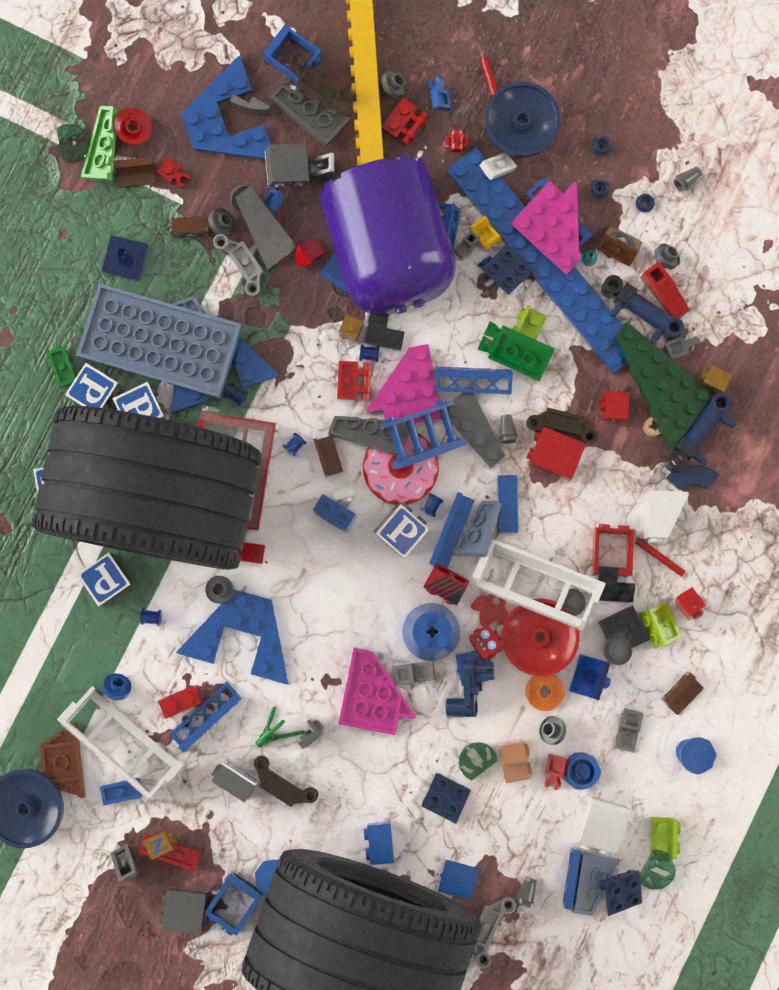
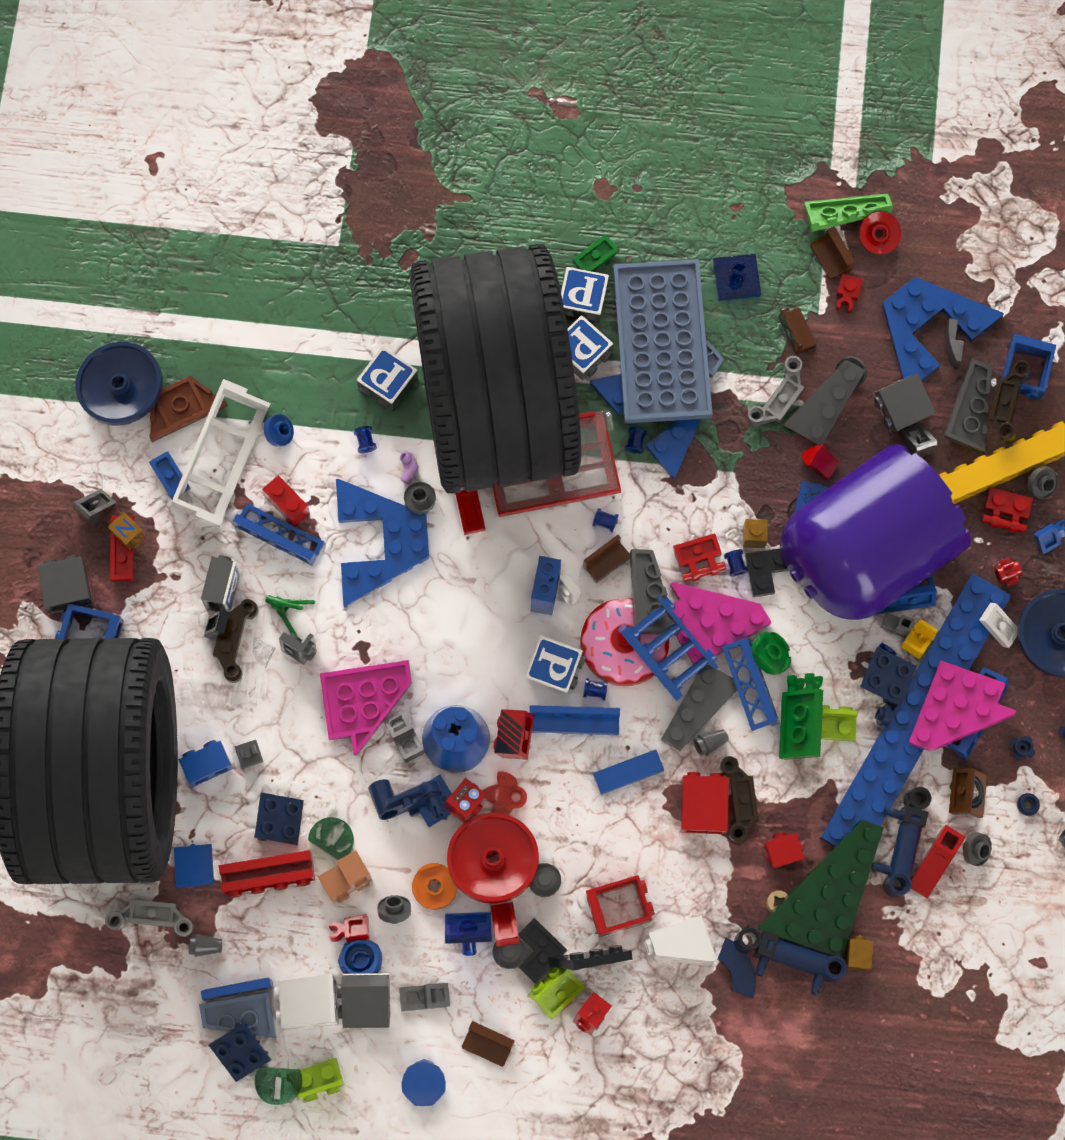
camera: 70 degrees right, 10 degrees down
clear green piece [57,124,90,163] -> none
dark grey plate [208,208,235,236] -> none
blue plate [263,188,284,215] -> none
sand blue wing [452,501,502,556] -> none
white piece [472,539,606,631] -> none
teal hinge [582,250,597,267] -> none
black plate [597,566,636,603] -> none
red bar [634,537,686,577] -> none
dark grey plate [664,336,700,361] -> none
none -> black tile [204,610,229,639]
none -> red brick [218,850,315,898]
none -> dark grey tile [234,739,264,769]
none -> dark grey piece [337,973,391,1028]
none -> lavender arm [400,451,419,485]
none -> red tile [490,902,520,947]
none -> black wing [548,945,633,970]
none -> green tile [752,631,791,675]
none -> dark blue plate [875,704,894,726]

